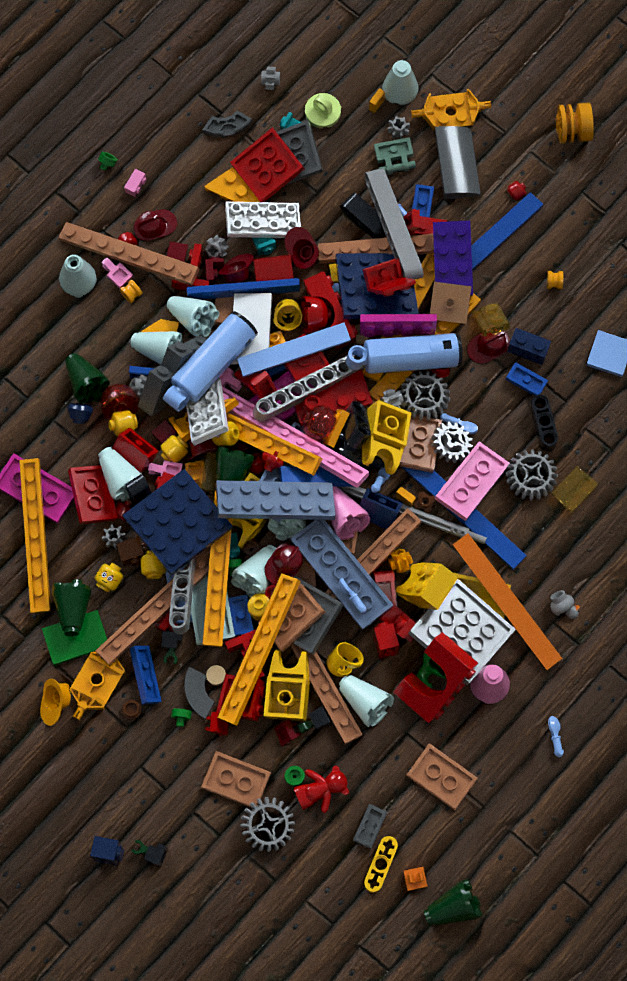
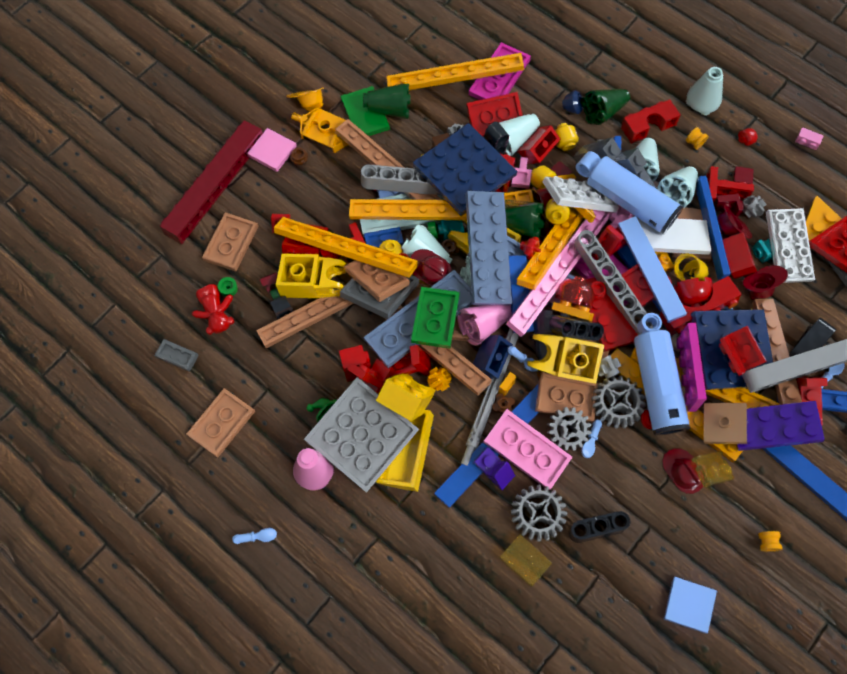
camera: 90 degrees right, 5 degrees down
nougat plate [58,222,199,286] -> none
dark blue brick [90,836,124,866] -> none
yellow head [95,563,123,592] -> none
green tile [98,151,118,171] -> none
clear red cylinder [100,384,139,420] -> none
bright pink plate [102,258,133,289] -> none
blue plate [130,646,162,705] -> none
black piece [131,840,168,868] -> none
dark red piece [134,209,177,241] -> none
light orange tile [142,319,179,332] -> none
black piece [162,631,183,664] -> none
green tile [171,708,192,727] -> none
dark grey tile [185,667,215,720] -> none
tan tile [206,665,226,686] -> none
light grey gear [240,797,295,852] -> none
yellow helmet [326,642,364,677] -> none
light blue piece [339,578,367,613] -> none
light aqua cone [339,675,394,727] -> none
yellow beam [364,836,398,893] -> none
red arch [393,632,478,723] -> none
orange tile [403,867,428,891] -> none
dark green cone [424,879,483,925] -> none
orange tile [453,533,563,670] -> none
blue plate [505,362,548,396] -> none
dark blue brick [508,328,551,365] -> none
light grey animal [550,590,580,619] -> none
none -> dark red brick [160,120,263,245]
none -> bright pink tile [247,128,297,172]
none -> green plate [411,287,460,349]
none -> dark purple slope [473,447,515,490]
none -> red arch [621,99,681,144]

